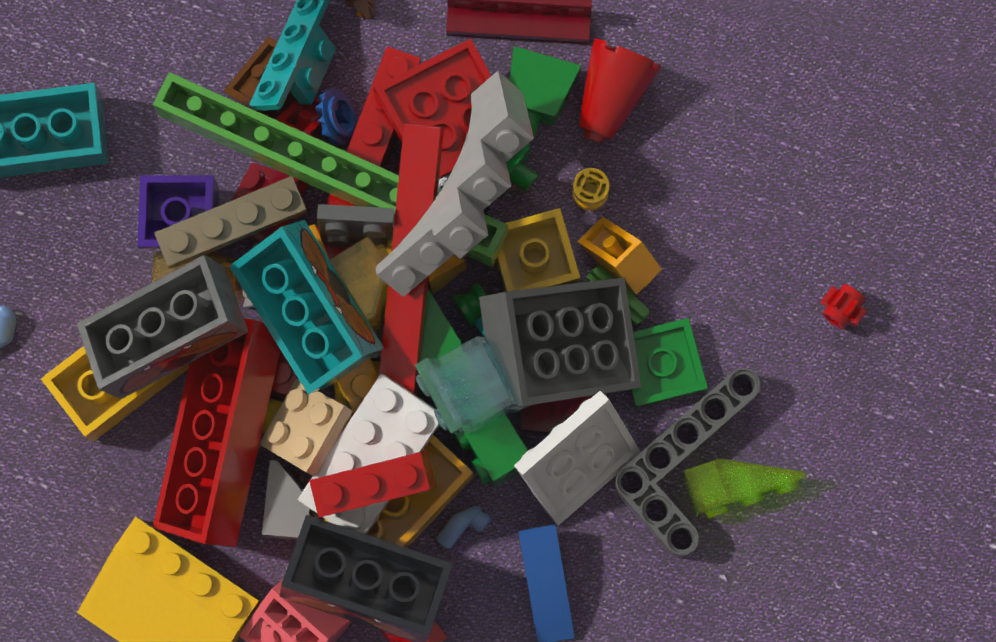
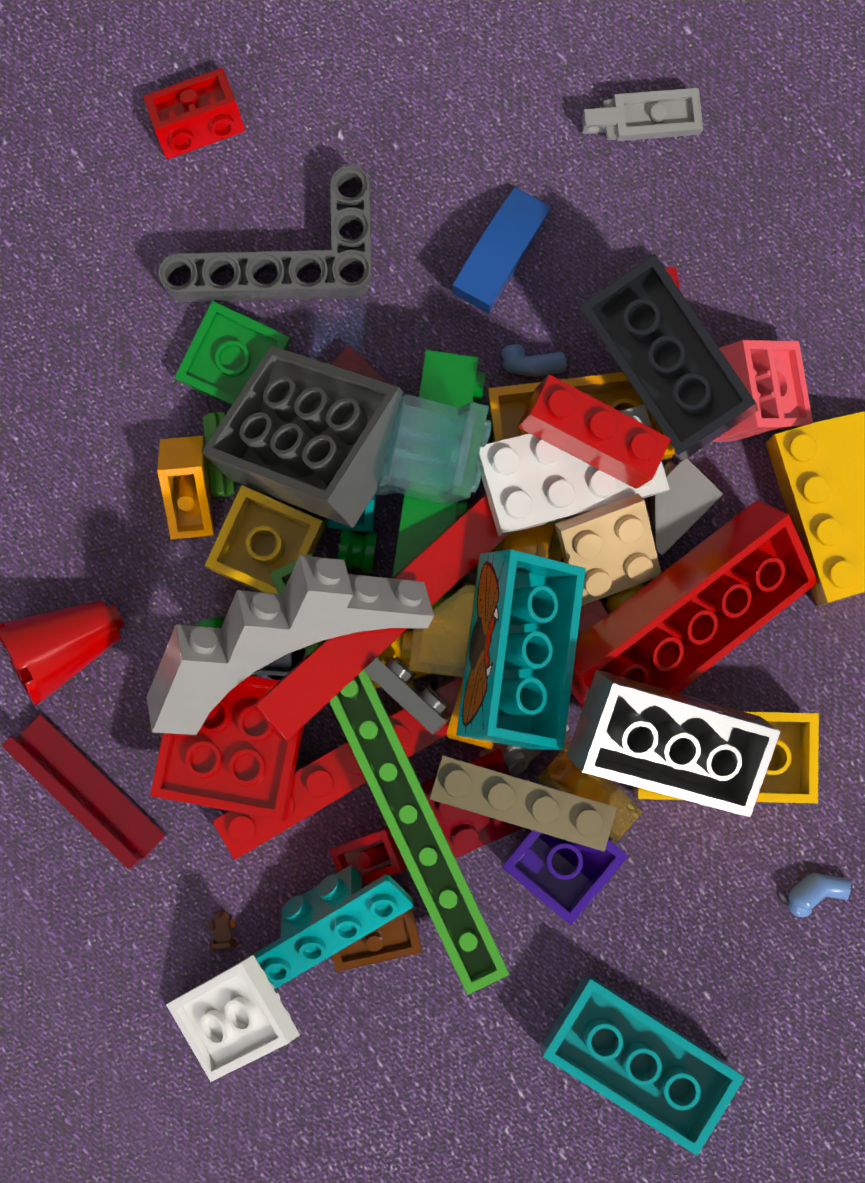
camera: 145 degrees left, 5 degrees up
blue gear [315,89,357,147] -> none
green torso [509,46,581,138] -> none
white plate [514,391,641,526] -> none
yellow wheel [572,168,610,211] -> none
clear neon green slope [682,458,806,519] -> none
red gear [820,284,867,330] -> none
none -> red bracket [143,67,245,159]

